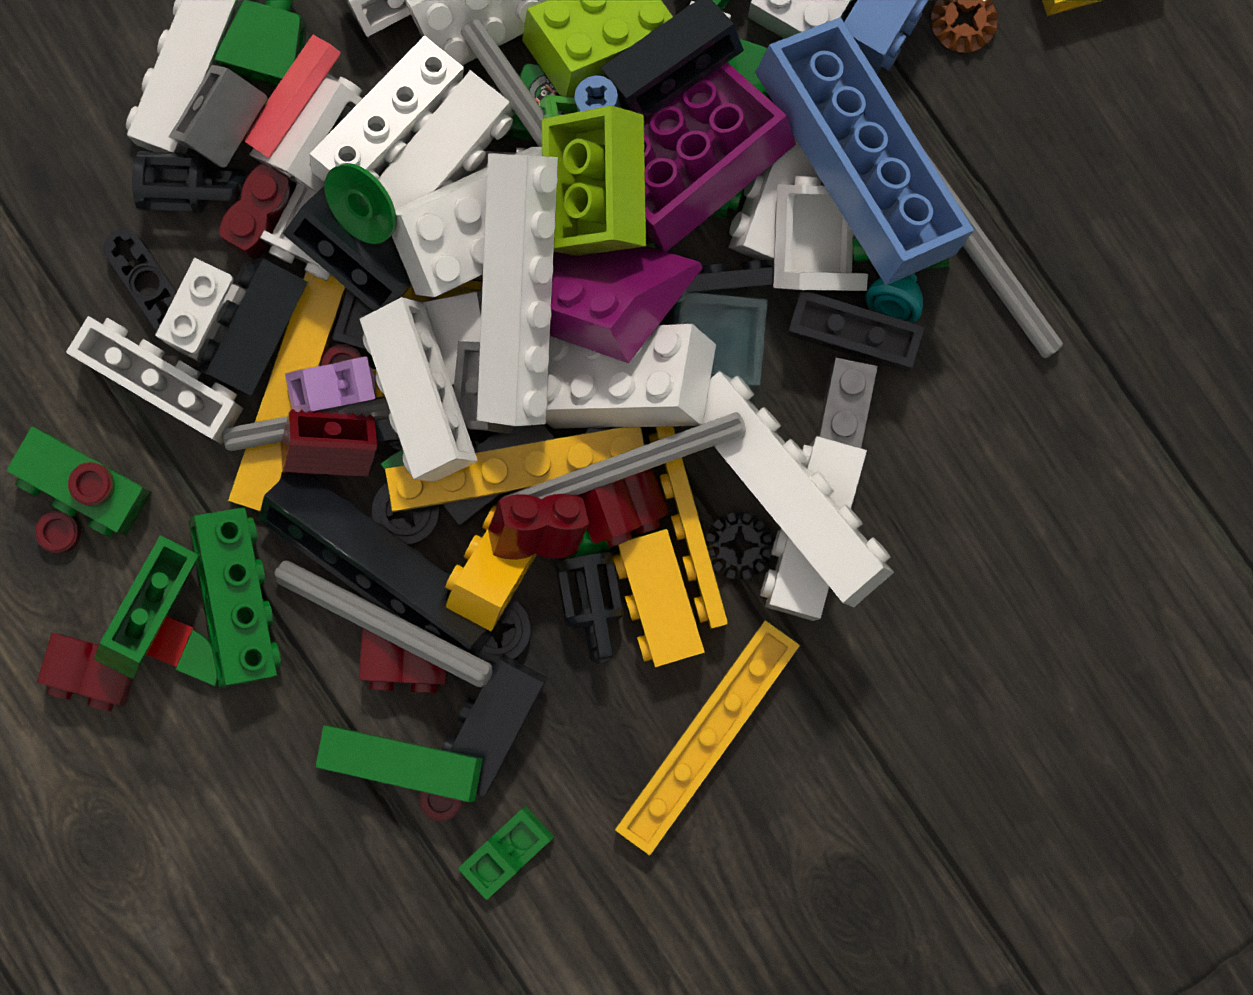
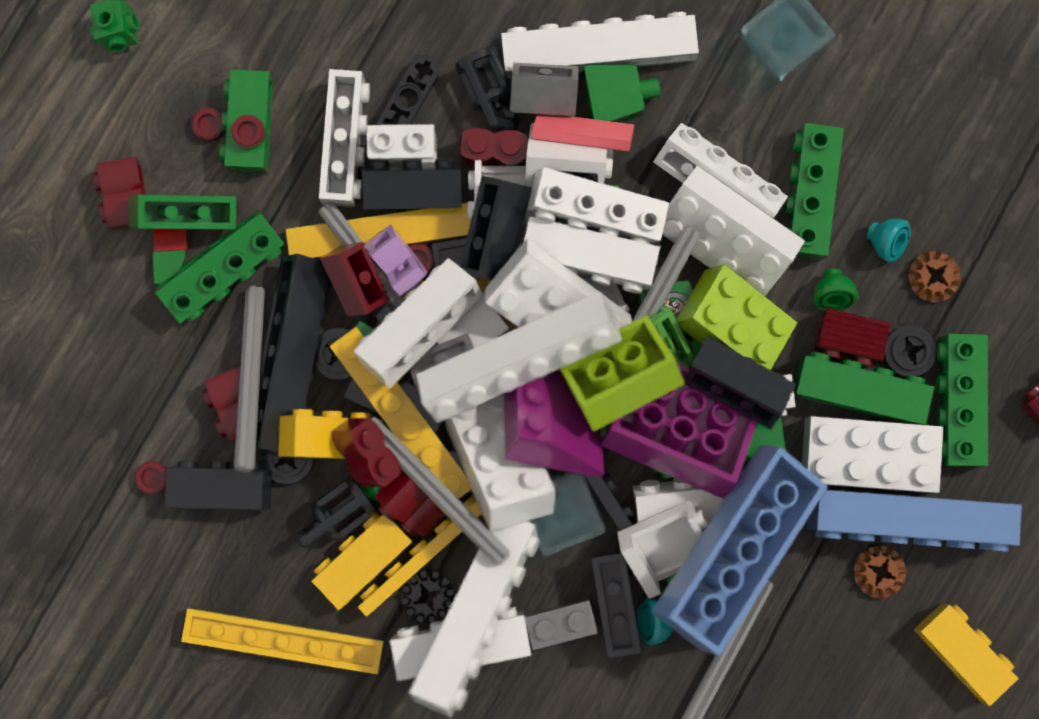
camera: 55 degrees right, 0 degrees up
green tile [316,725,483,802] -> none
green dish [324,163,396,244] -> none
green slope [458,805,554,900] -> none
medium blue wheel [574,75,620,112] -> none

